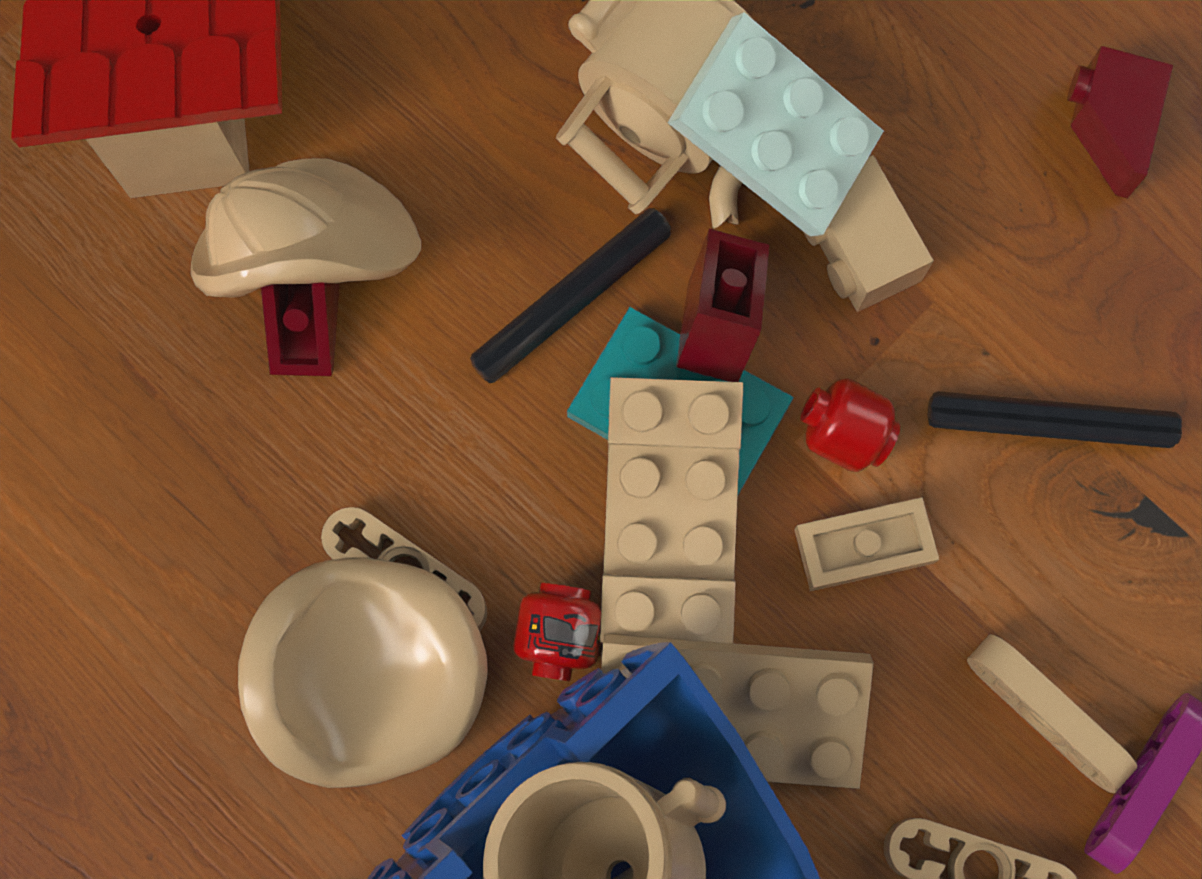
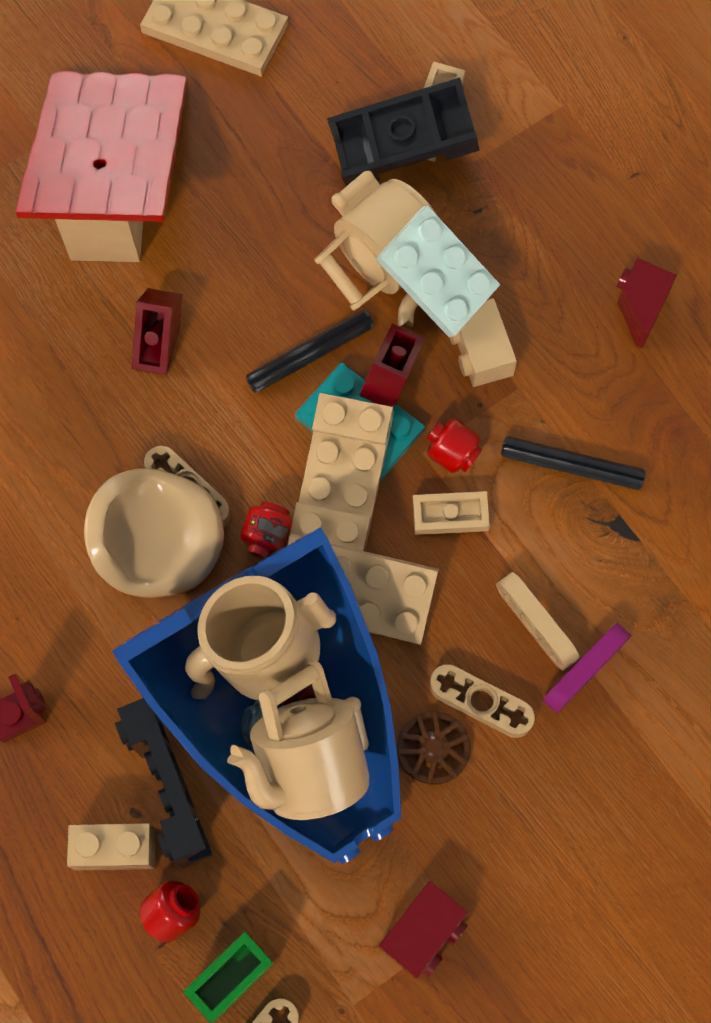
camera: 10 degrees right, 5 degrees down
tan piece [190,158,421,298] -> none

